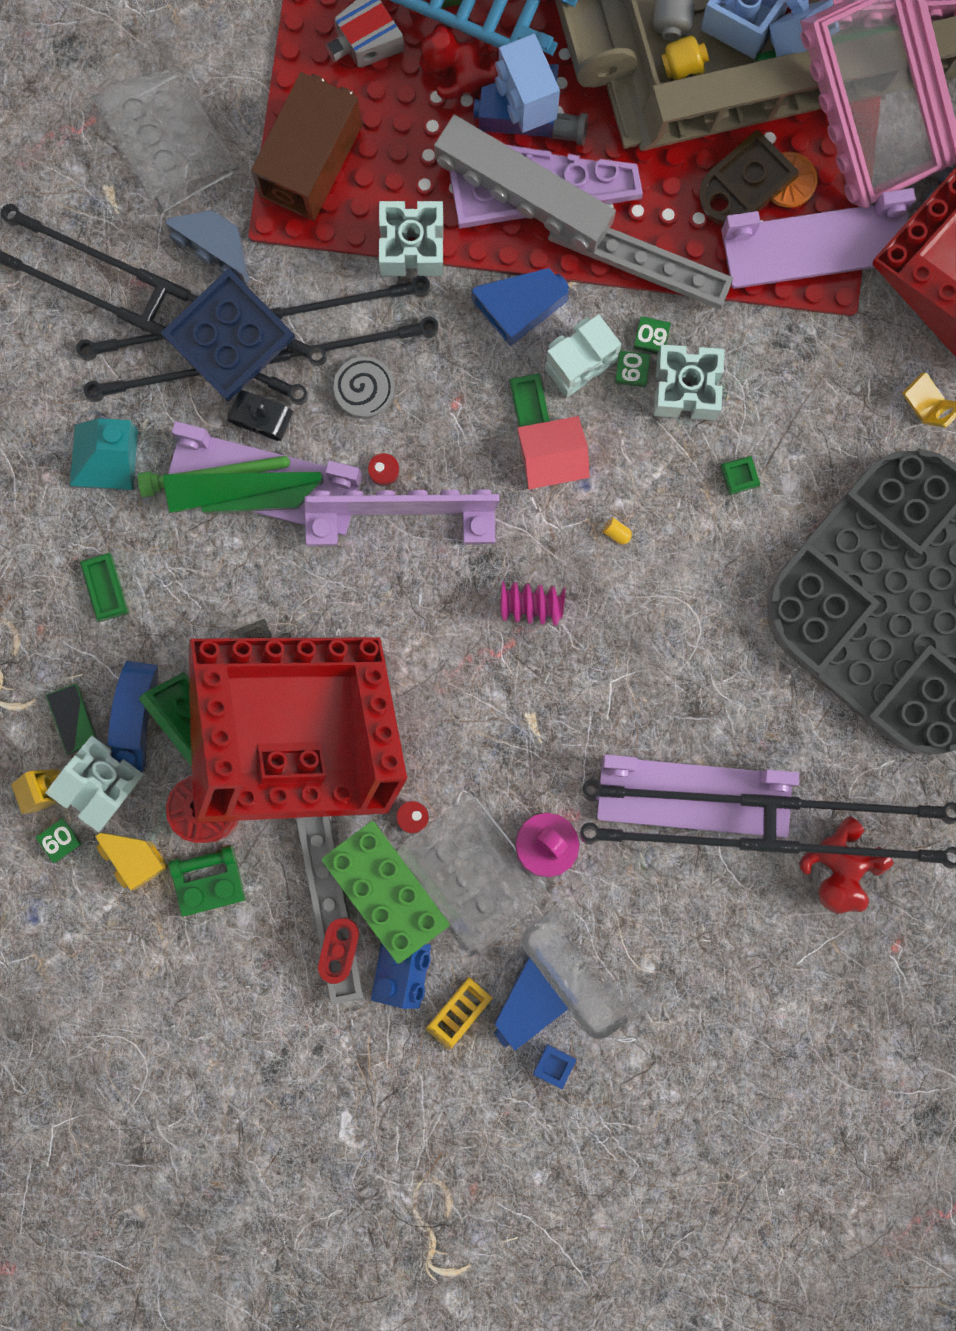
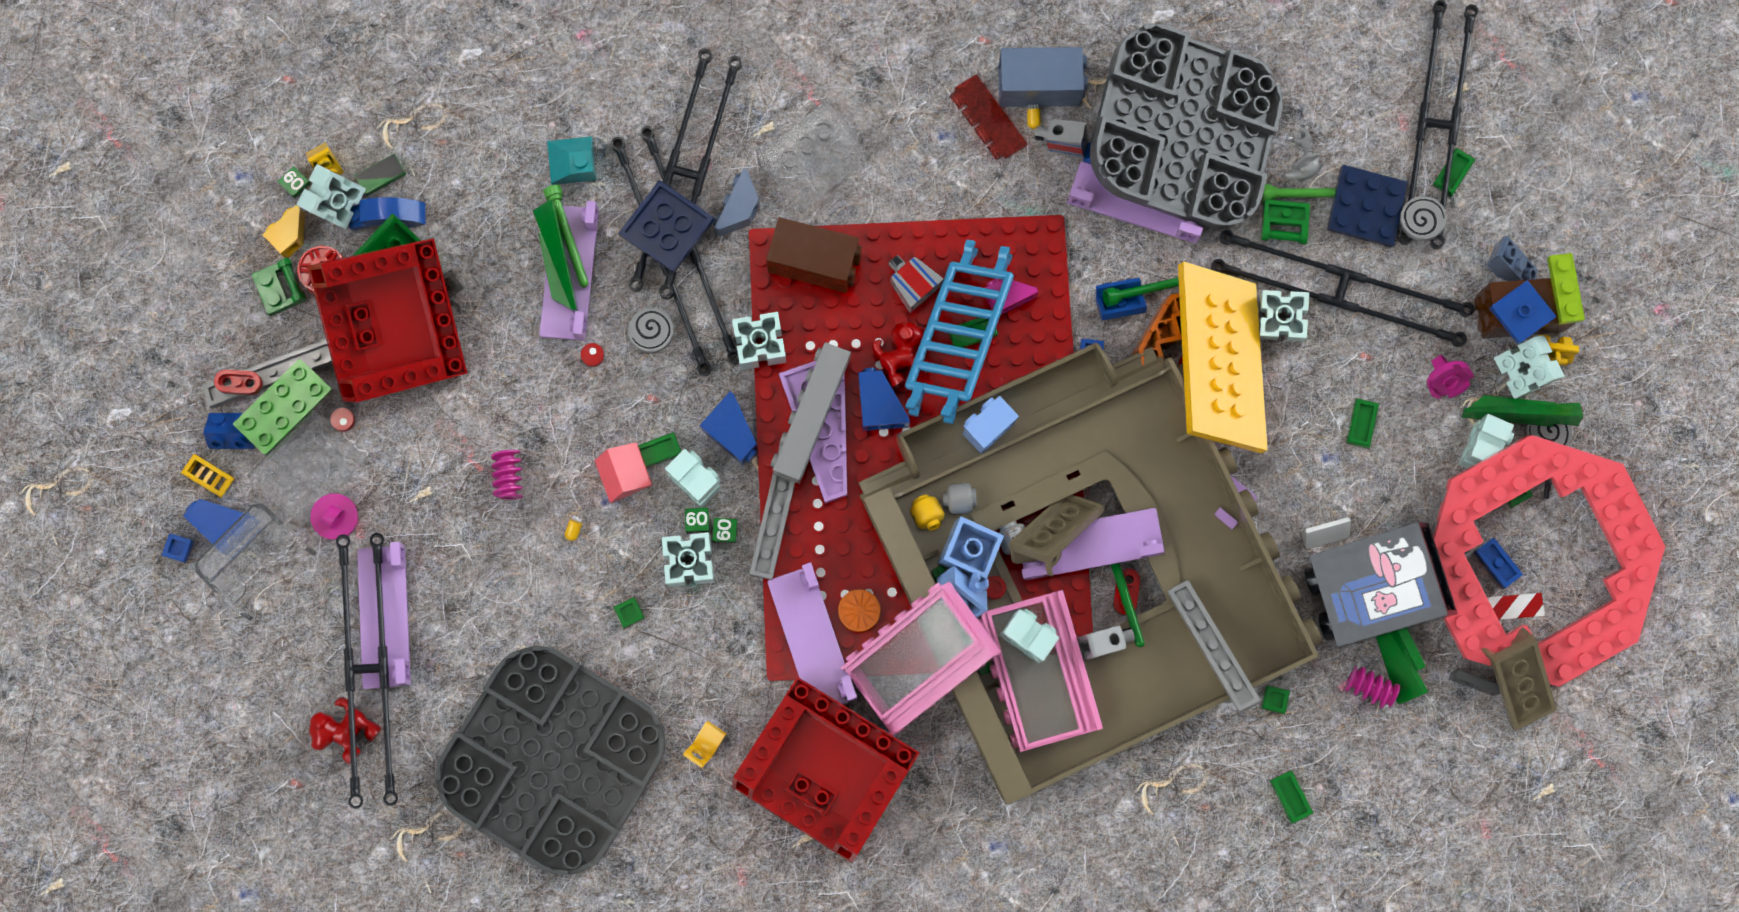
camera: 80 degrees right, 5 degrees down
green tile [80,552,129,623] -> none
black beam [227,390,293,441] -> none
lavender bracket [305,489,500,547] -> none
light blue brick [495,33,560,133] -> none
dark grey bush [553,113,588,146] -> none
dark brown tile [700,129,799,226] -> none

